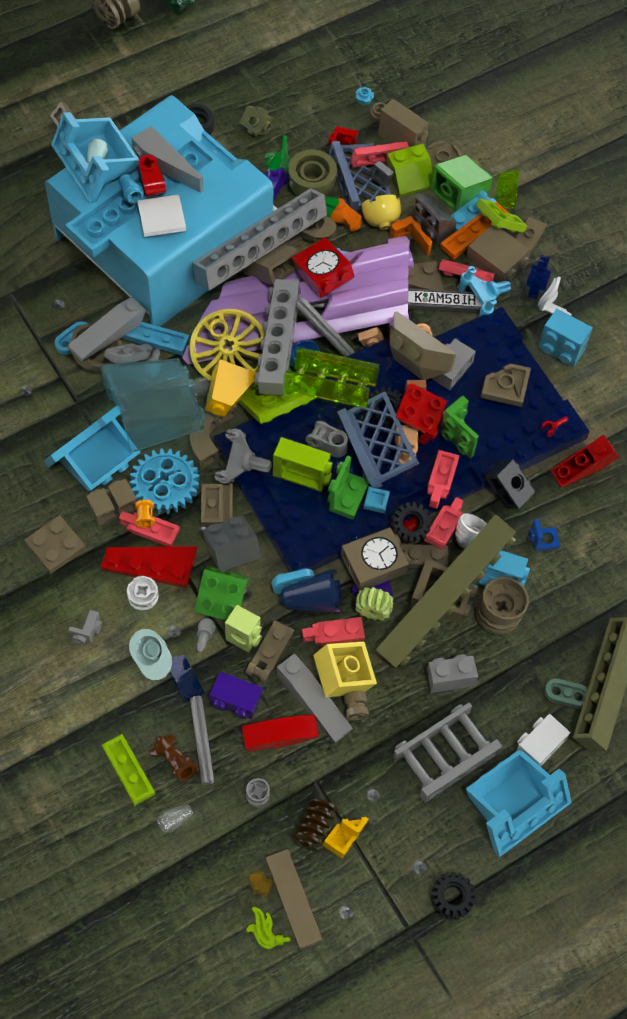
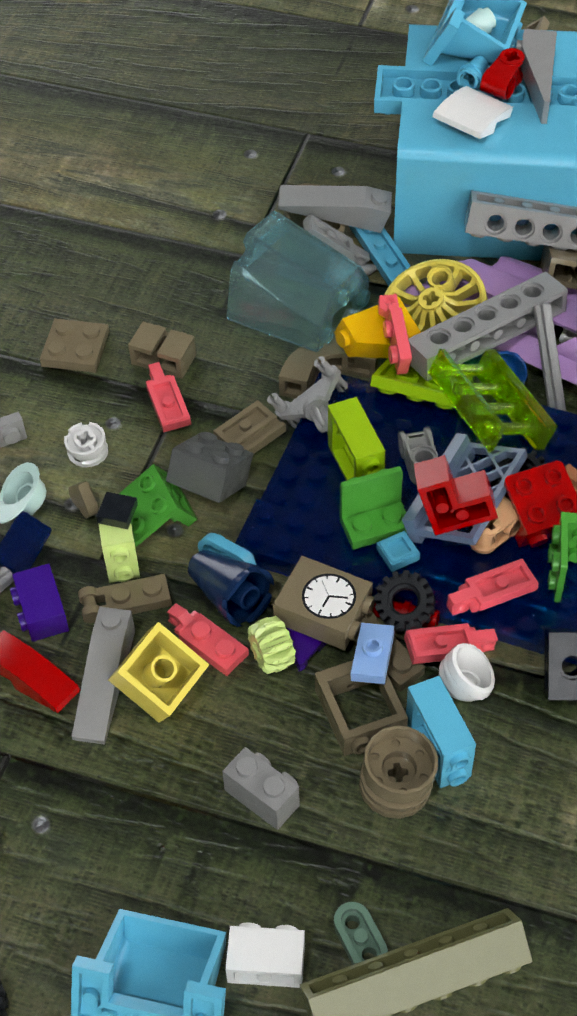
camera: 55 degrees right, 10 degrees down
medium azure windscreen [43,405,141,492] -> none
red wing [101,546,198,589] -> none
medium azure gear [130,448,200,514] -> none
light orange bush [135,500,155,528] -> none
light grey bar [197,618,216,653] -> none
dark tan wheel [344,691,369,721] -> none
olive brick [376,514,516,668] -> none
light grey fence [393,702,503,803] -> none
blue bracket [528,519,560,551] -> none
none -> dark tan tile [69,481,98,518]
none -> black tile [96,492,138,529]
none -> light blue plate [351,623,395,685]
none -> coral hinge [378,294,412,375]
none -> red brick [414,455,498,536]

